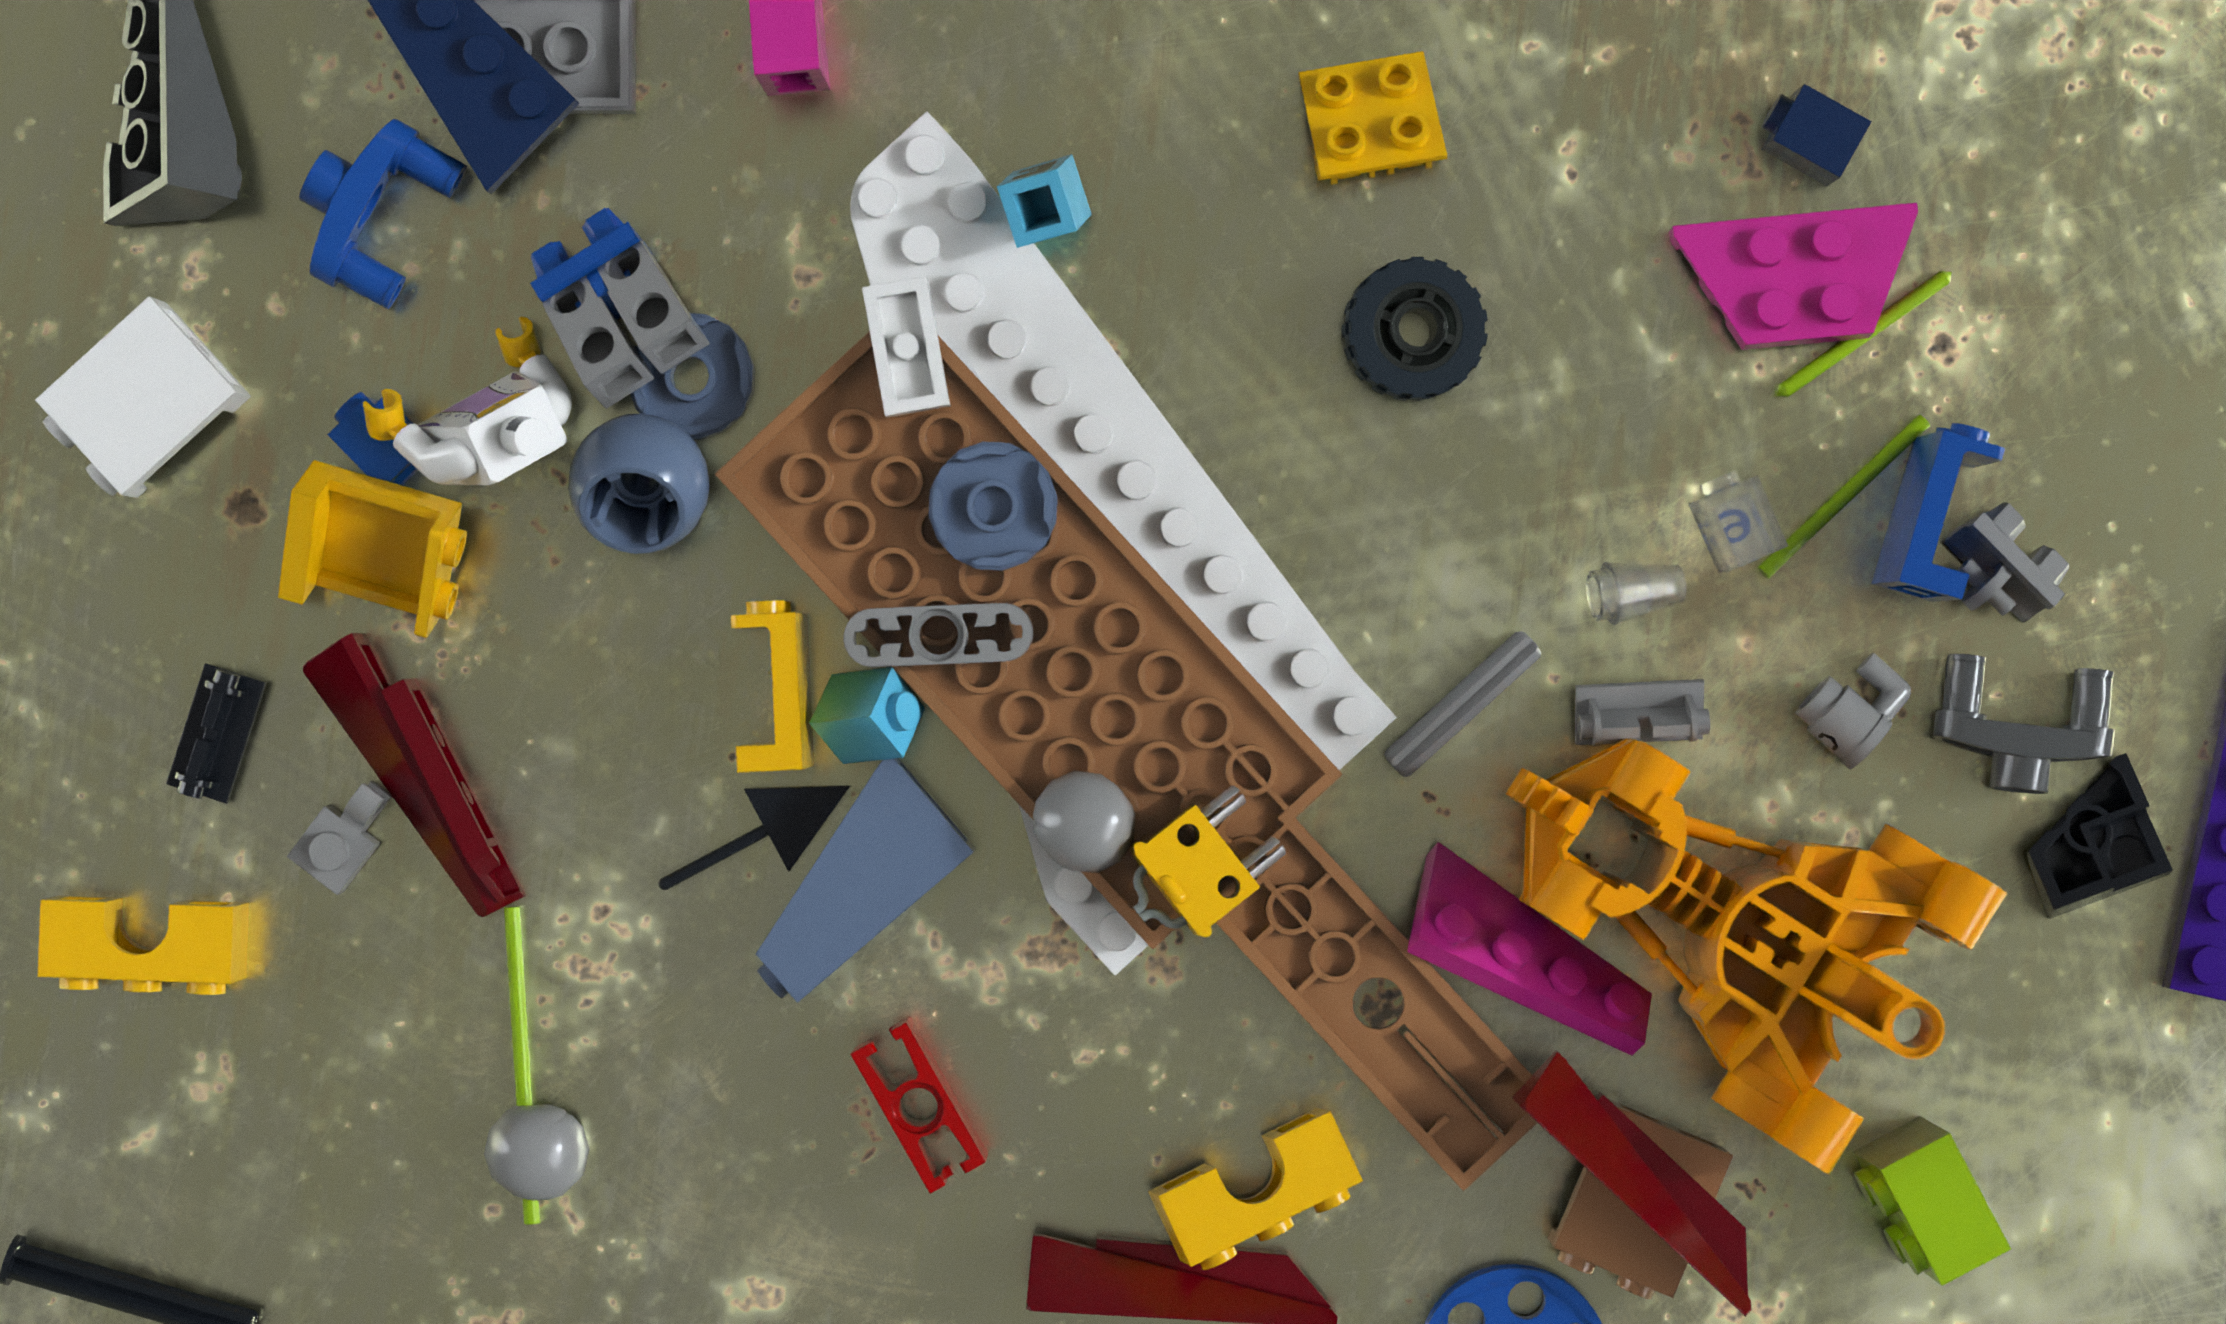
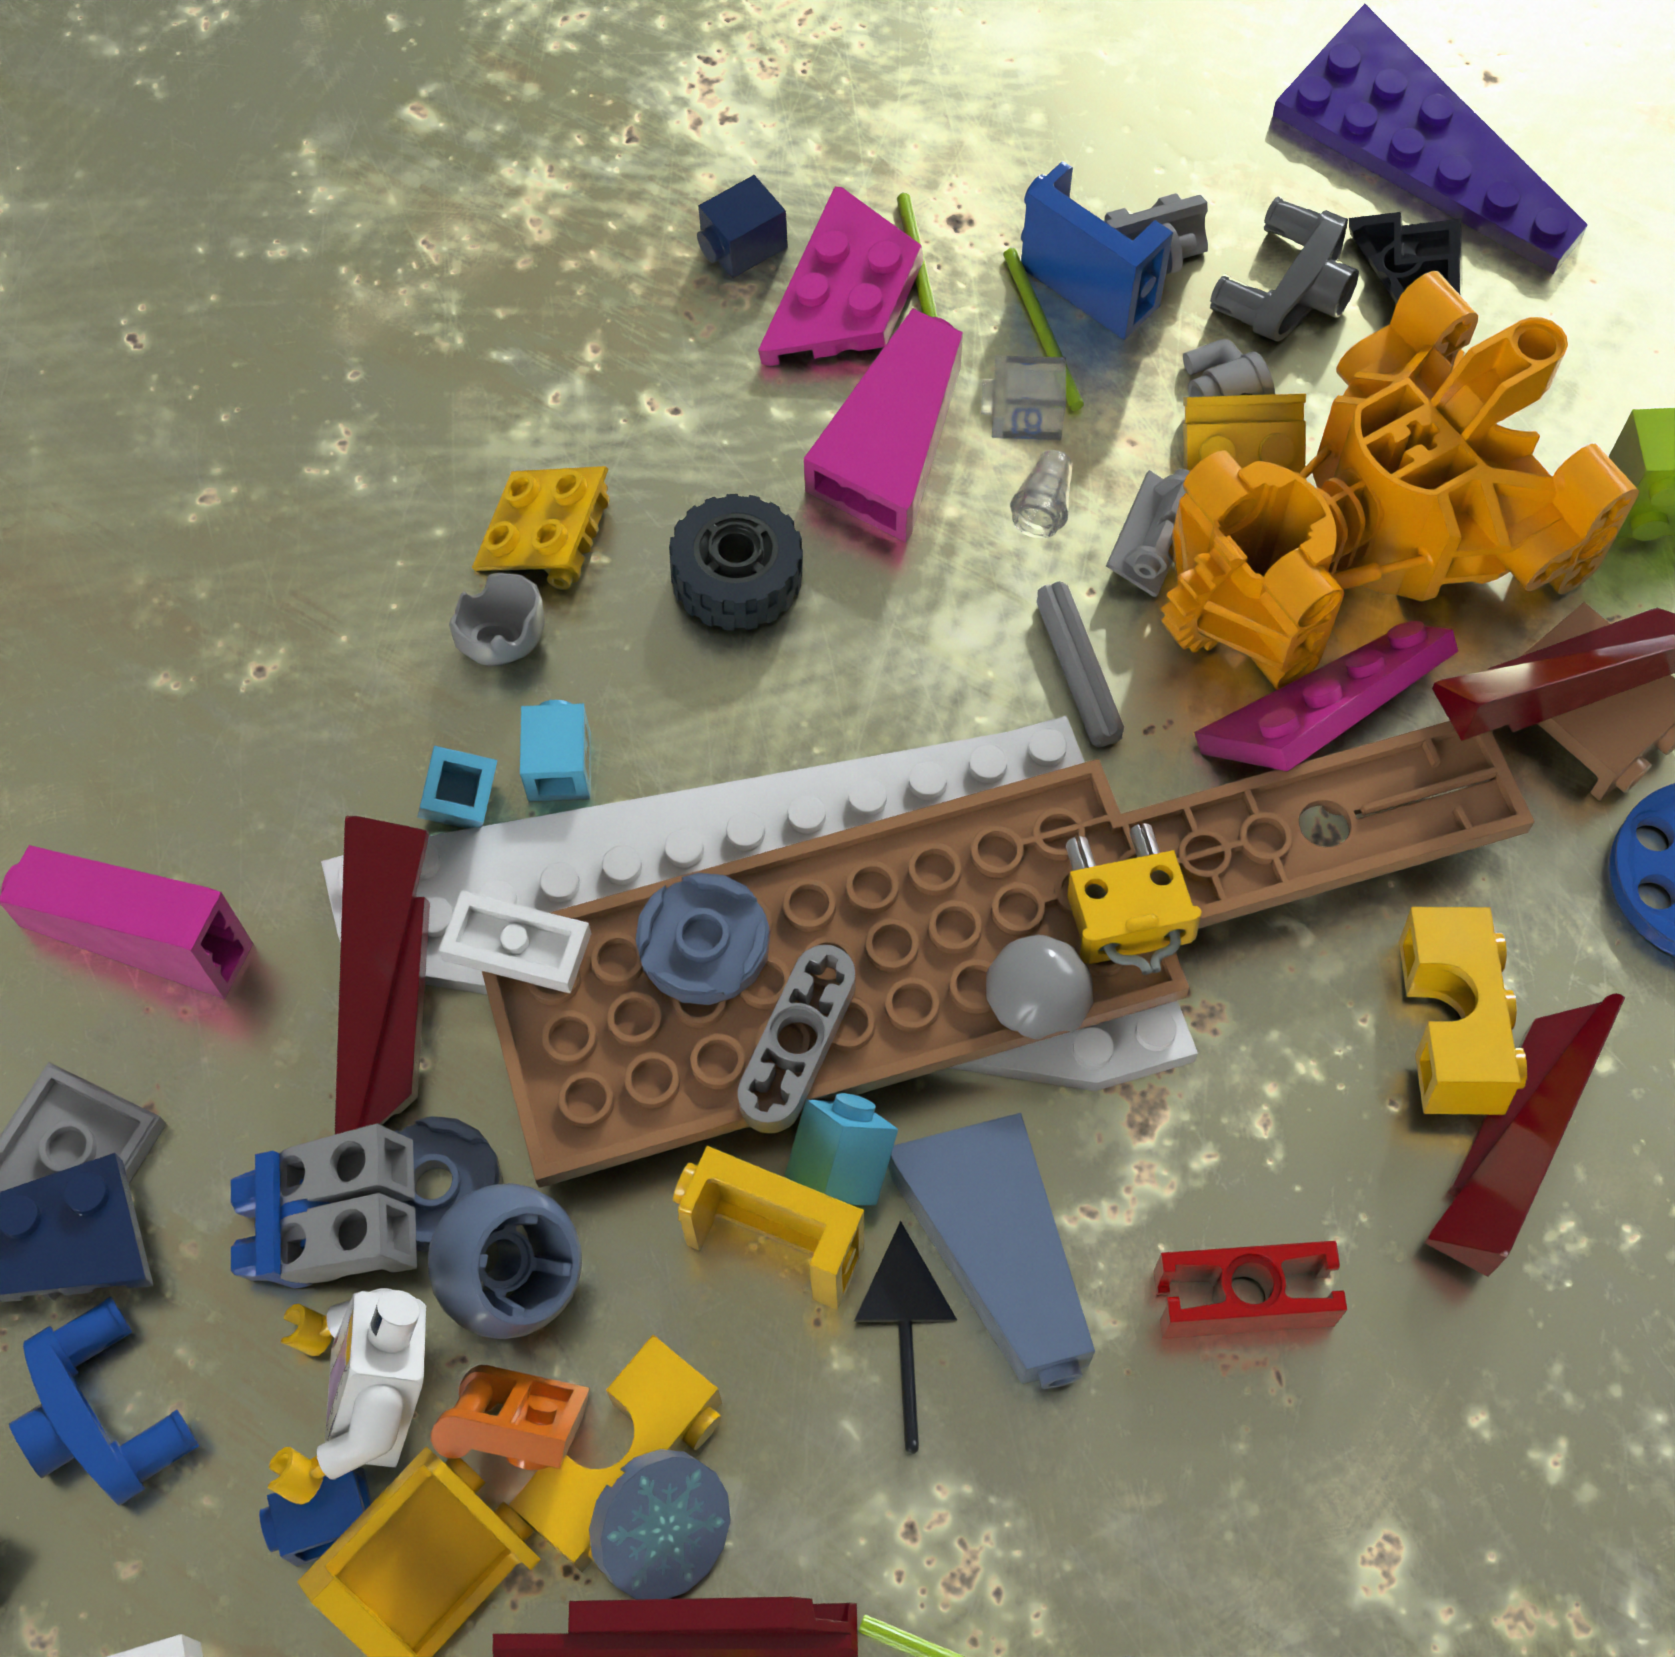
camera: 65 degrees left, 25 degrees down
none -> dark red wedge [335,816,430,1135]
none -> orange plate [431,1365,590,1470]
none -> light grey hair [449,573,545,666]
none -> yellow arch [509,1335,722,1573]
none -> medium azure brick [520,700,591,802]
none -> sand blue tile [589,1449,731,1600]
none -> dark pink slope [804,308,963,542]
none -> yellow plate [1183,393,1306,473]

